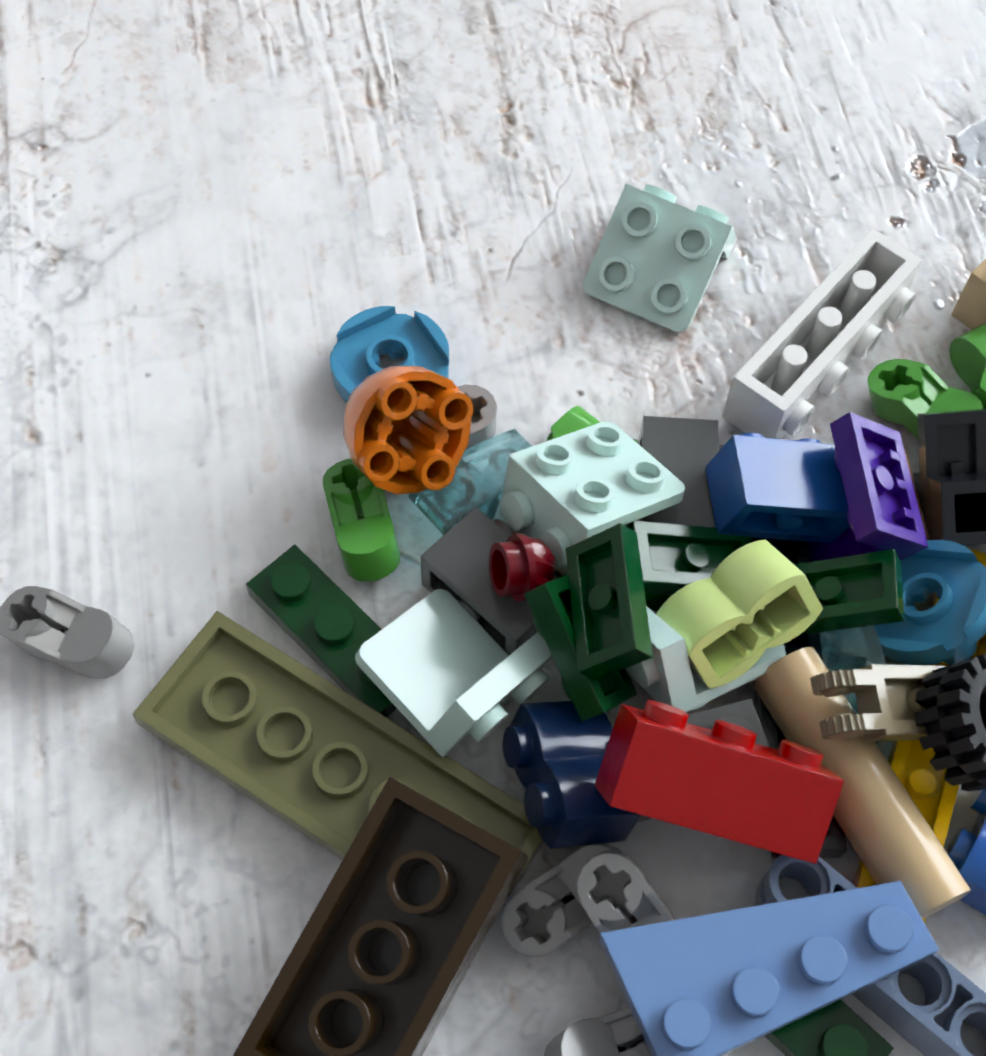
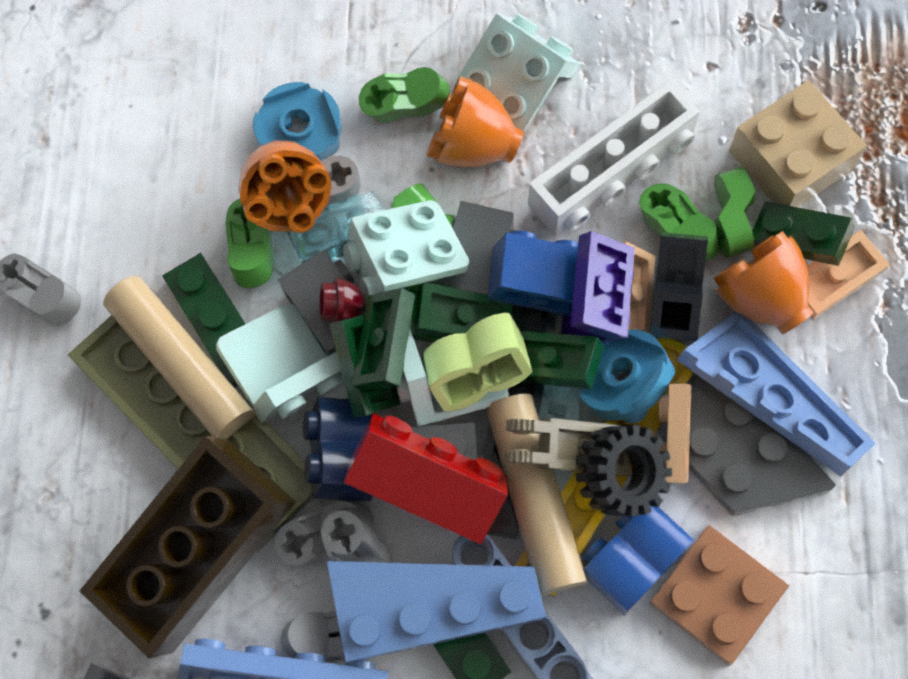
camera: 20 degrees right, 10 degrees up
none -> tan brick [103,276,256,439]
none -> bright green piece [359,67,450,123]
none -> orange piece [426,76,524,168]

